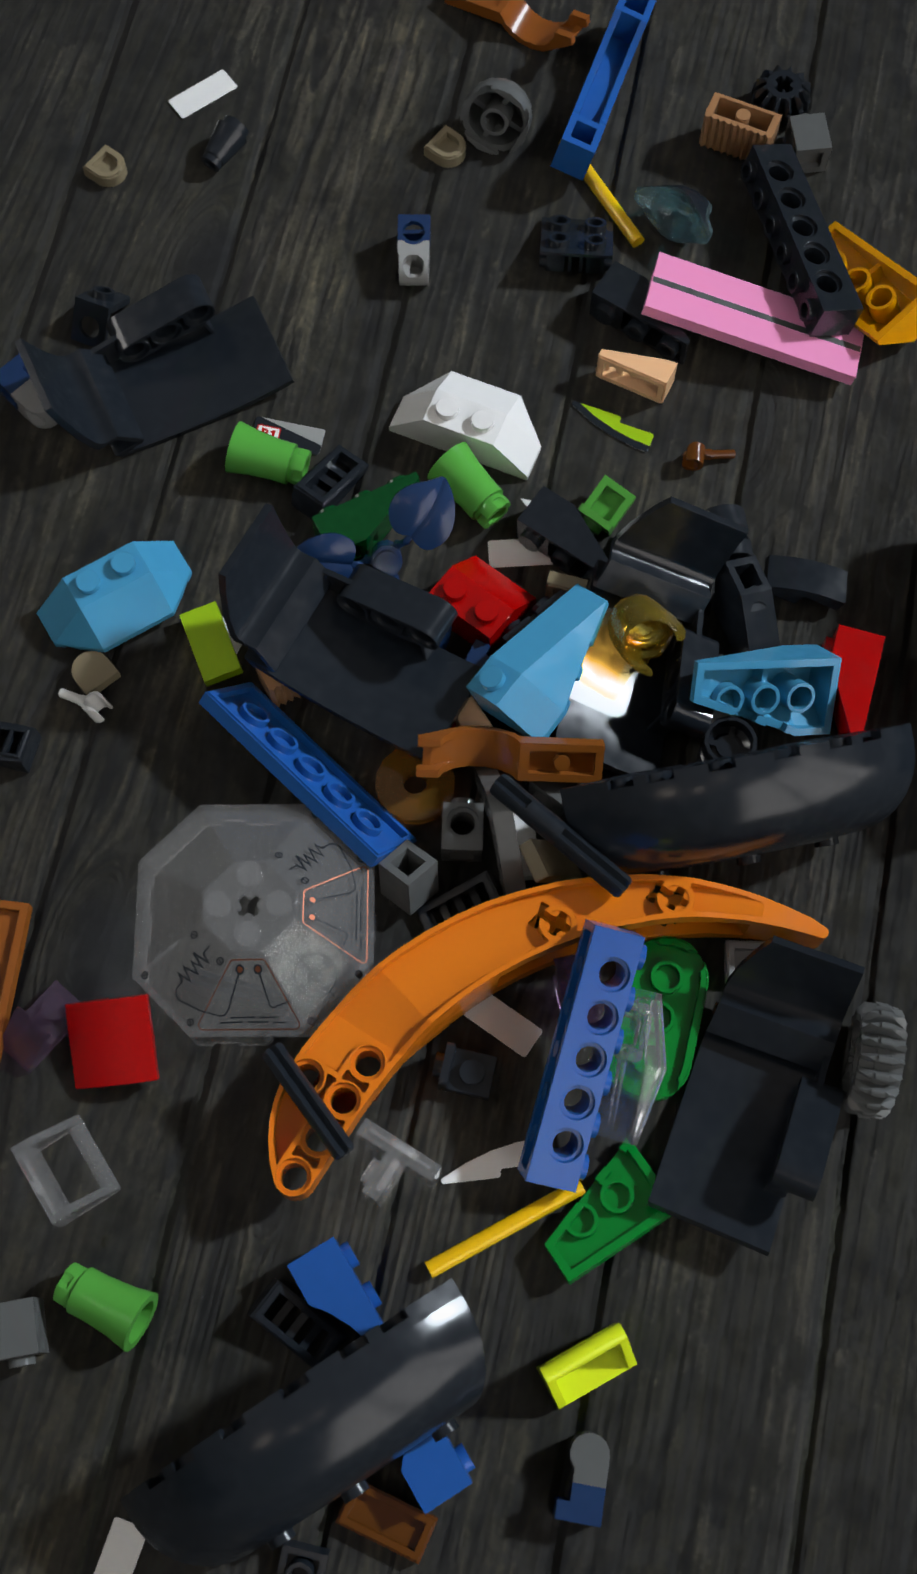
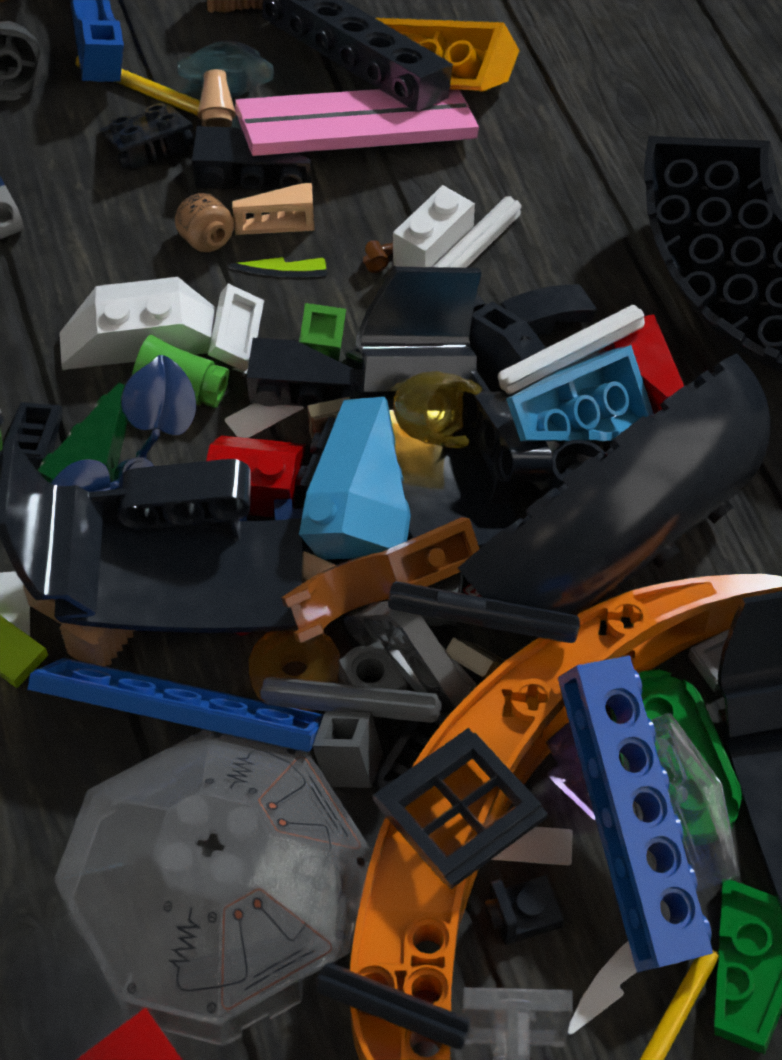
camera: 30 degrees left, 15 degrees down
none -> medium nougat head [175,193,234,253]
none -> light nougat cone [198,69,236,127]
none -> white tile [208,284,264,371]
none -> dark grey axle [260,677,441,723]
none -> black piece [373,728,548,889]
none -> white brick [393,185,475,267]
none -> white axle [433,196,521,268]
none -> white axle [498,305,645,395]

